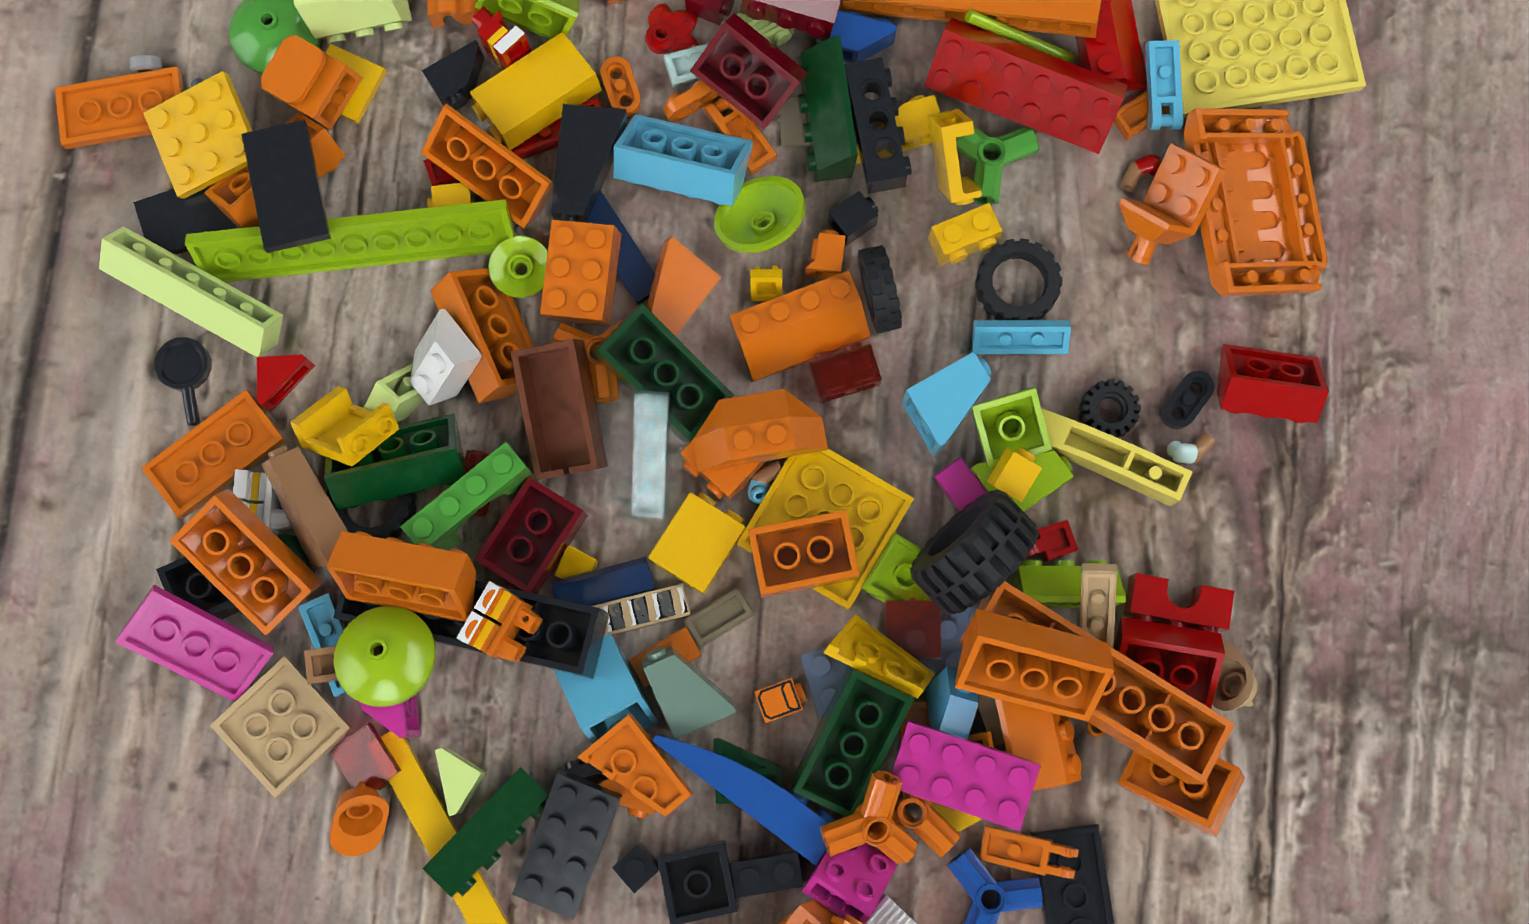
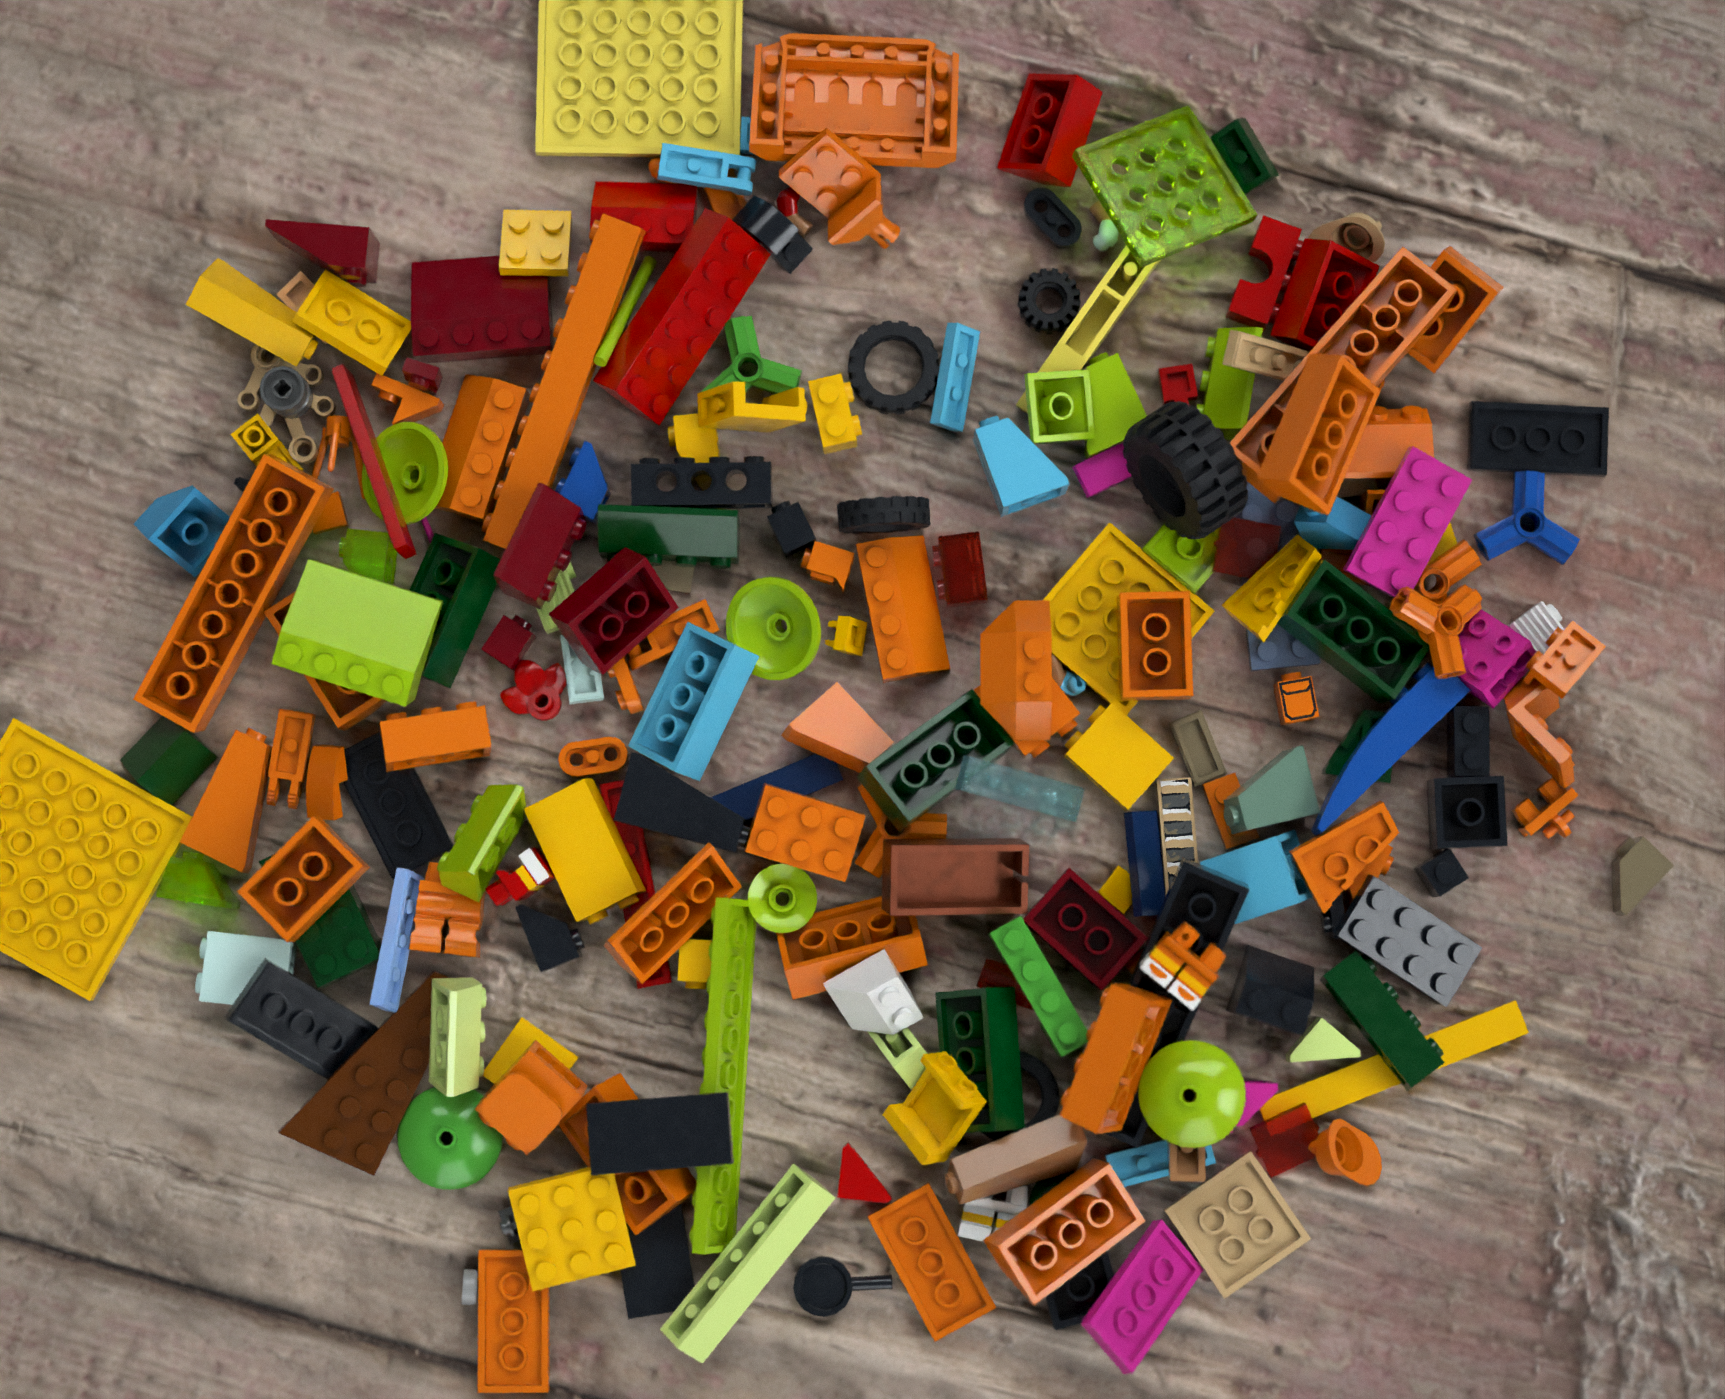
camera: 80 degrees left, 5 degrees up
orange hinge [979,825,1079,879] -> none
yellow brick [987,447,1042,502] -> none
none -> black brick [732,195,813,274]
none -> clear neon green piece [1072,105,1258,268]
none -> dark green slope [1210,118,1279,195]
none -> black slope [1226,945,1314,1035]

